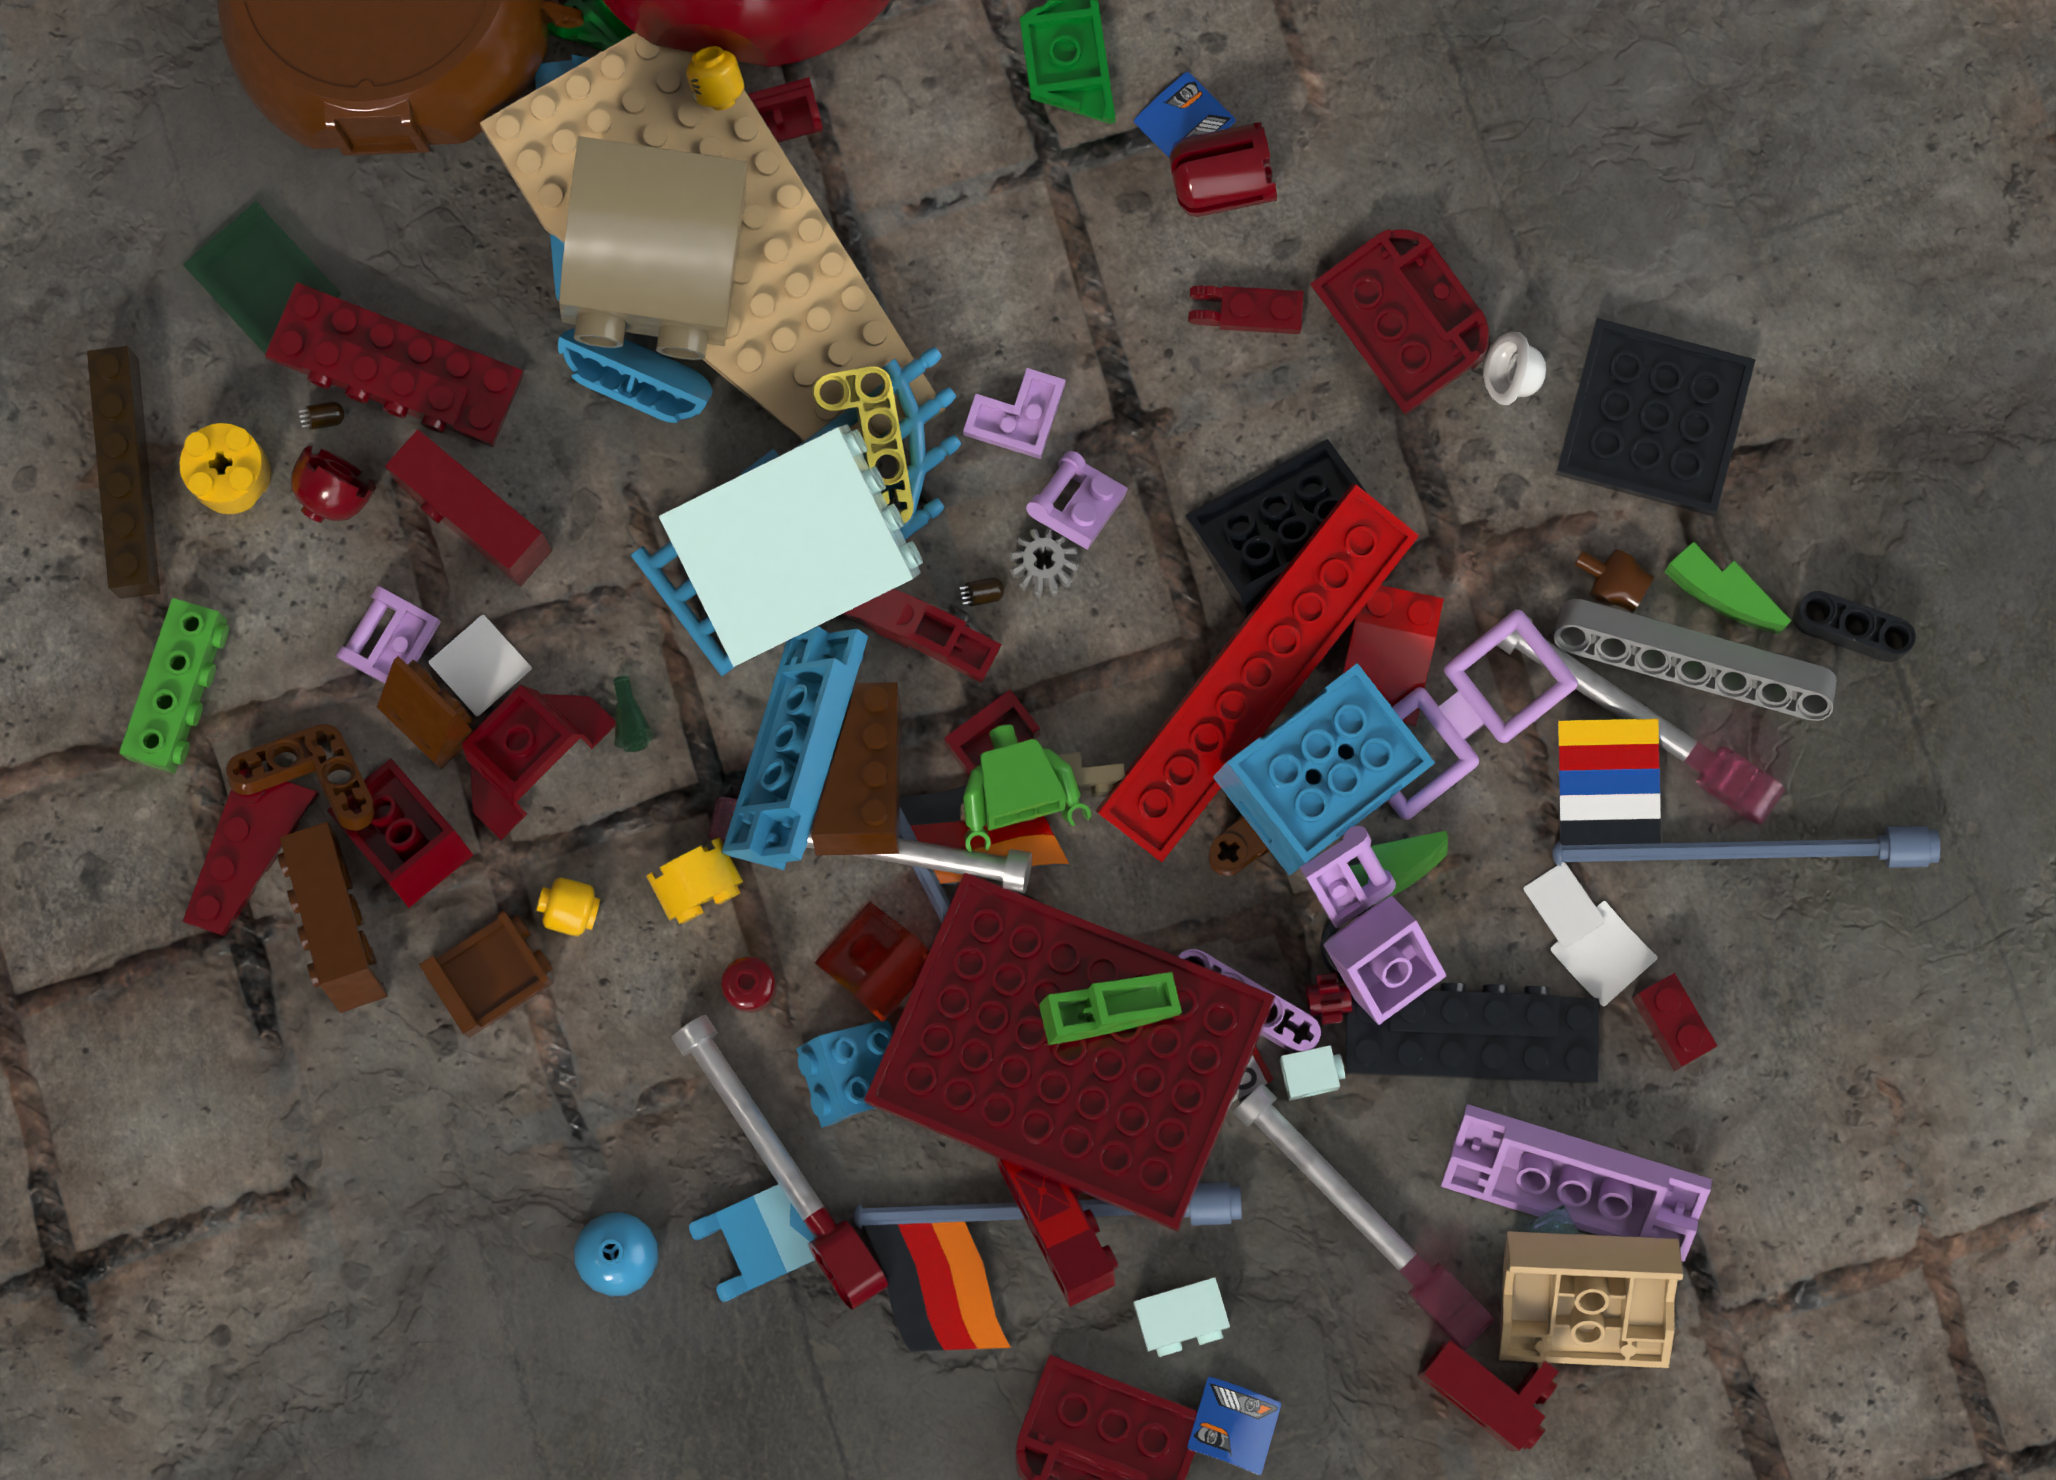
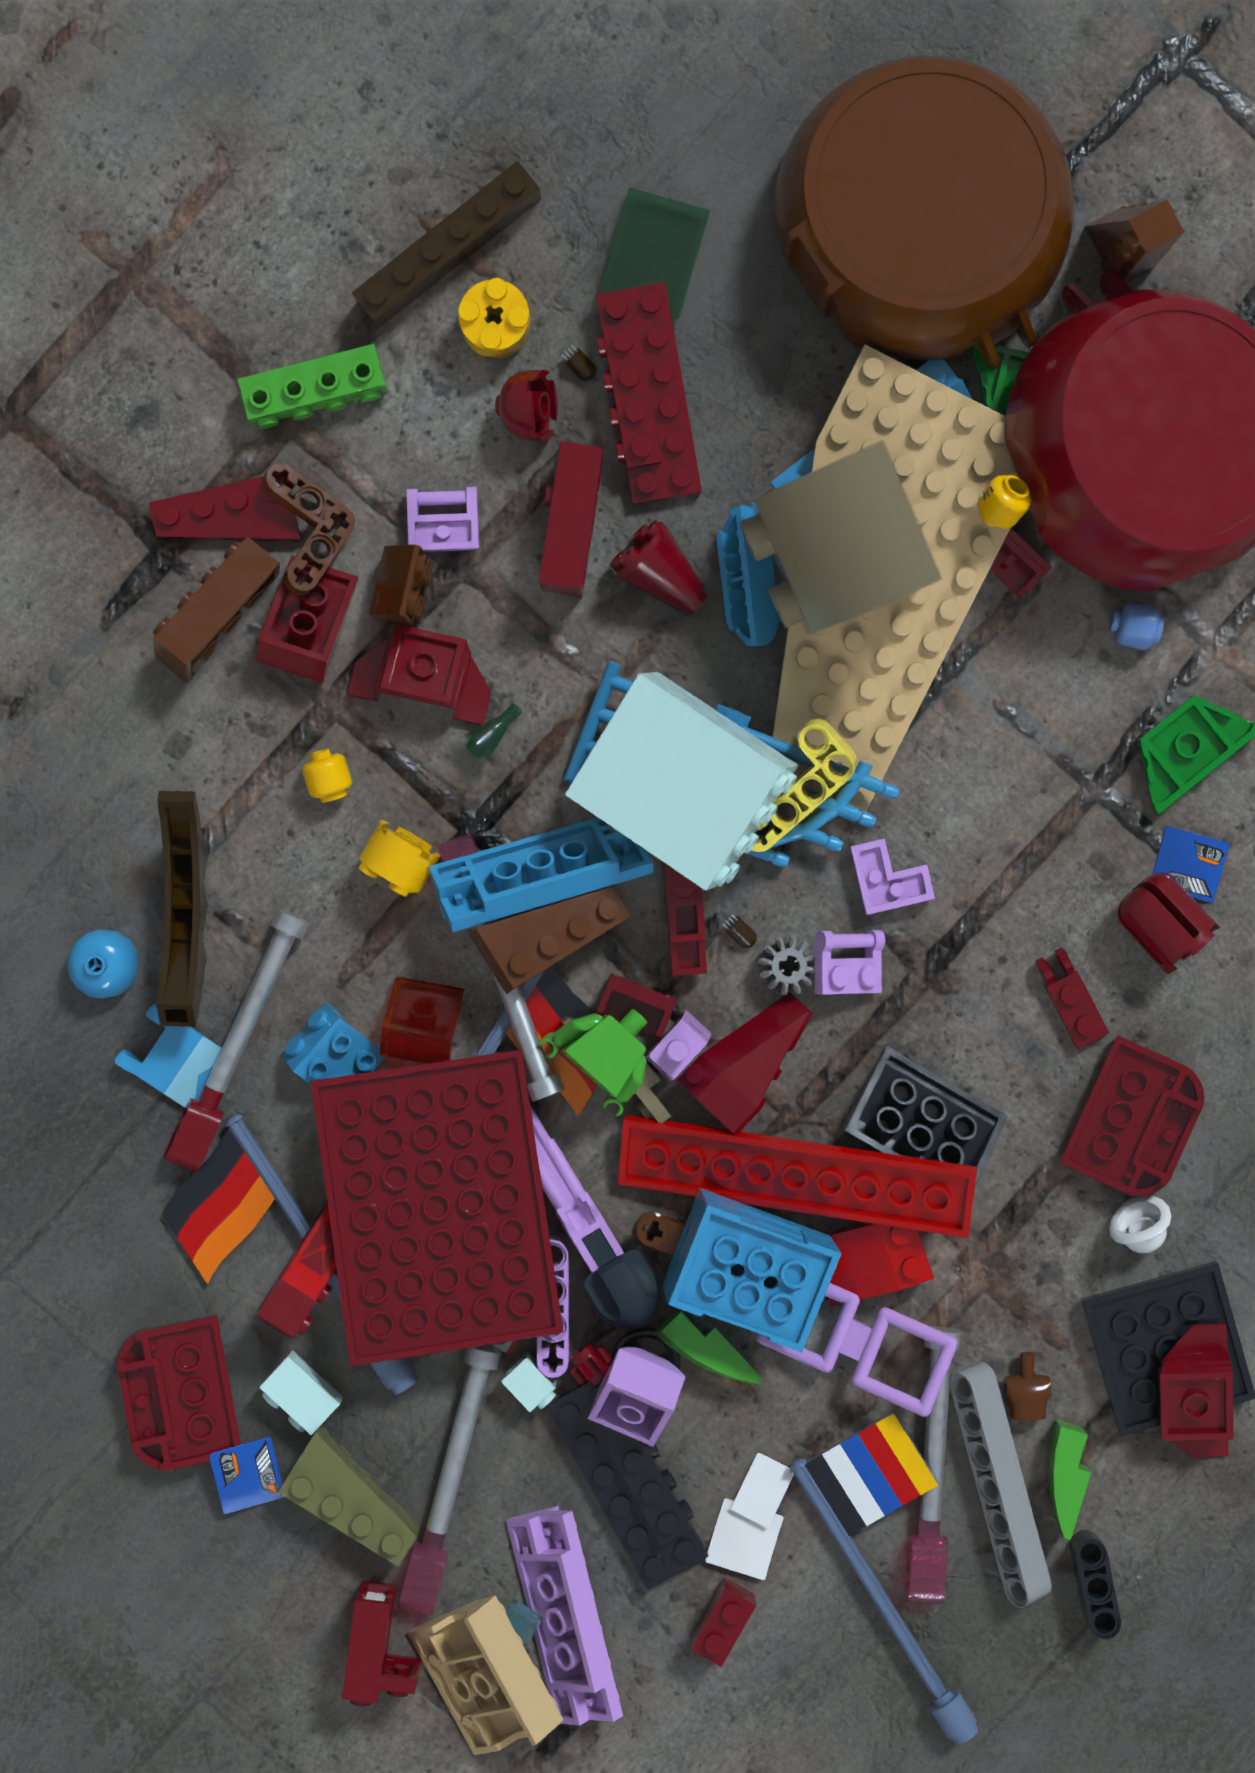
camera: 55 degrees right, 10 degrees up
reddish brown panel [419,910,554,1038] -> none
white sticker [429,615,532,716] -> none
dark red head [721,956,777,1013] -> none
bright green slope [1039,972,1182,1045] -> none
lavender plate [1300,826,1396,928] -> none
none -> dark brown arch [156,790,209,1027]
none -> olive wedge [278,1424,420,1567]
none -> piece [530,1105,661,1329]
none -> dark red cone [609,520,708,615]
none -> lavender torso [644,1010,712,1082]
none -> dark red wedge [677,992,813,1135]
none -> medium blue head [1109,601,1164,650]
none -> dark red piece [1159,1323,1234,1459]

